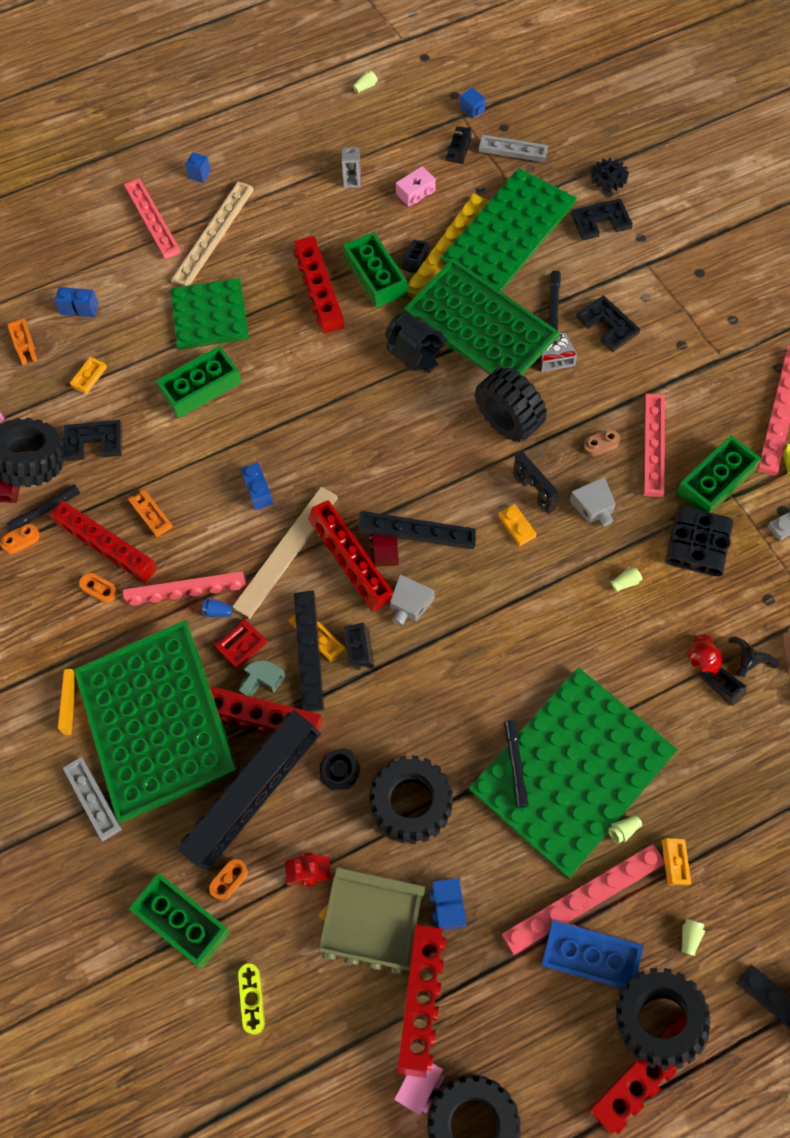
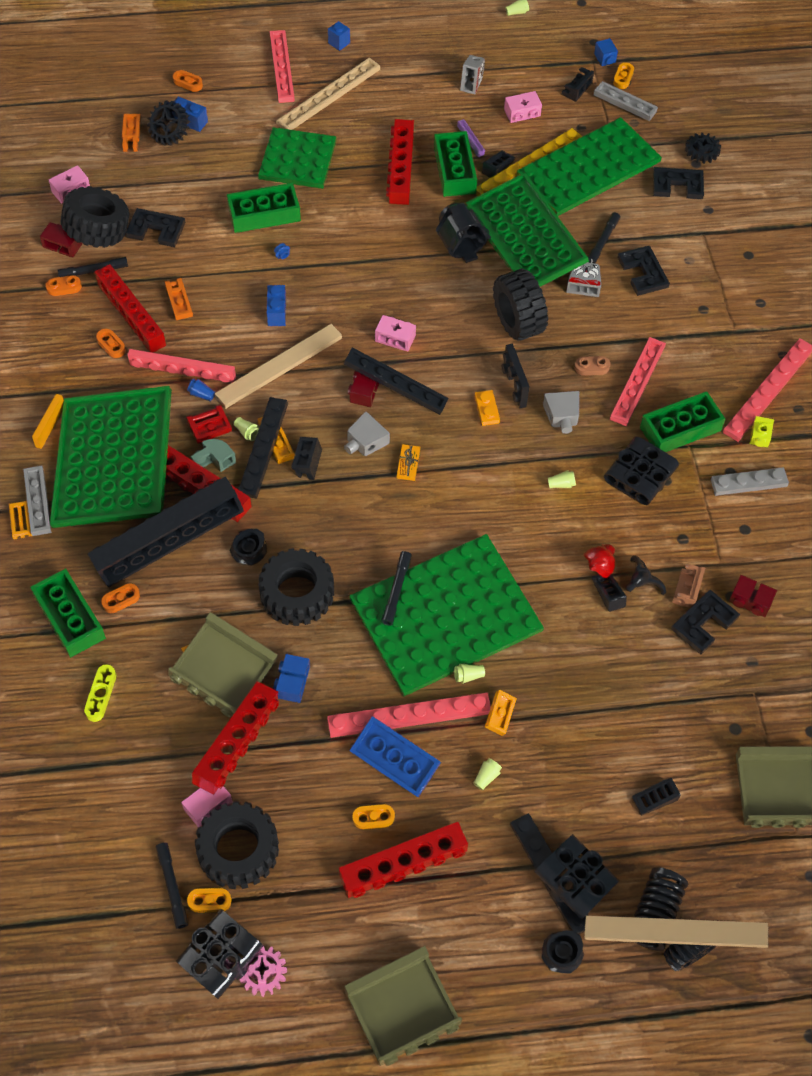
camera: 15 degrees right, 5 degrees down
light orange plate [69,356,107,394] -> none
red hinge [285,852,331,887] -> none
red brick [308,500,394,612] -> none
black tyre [616,968,710,1070] -> none
none -> light orange tile [9,501,32,539]
none -> black gear [146,100,191,146]
none -> orange plate [173,70,203,92]
none -> yellowish green cone [234,417,259,441]
none -> blue plate [274,243,290,259]
none -> light orange plate [353,804,395,829]
none -> bright pink brick [375,315,416,352]
none -> light orange tile [397,444,420,481]
none -> medium lavender axle [457,119,485,157]
none -> light orange plate [613,63,634,89]

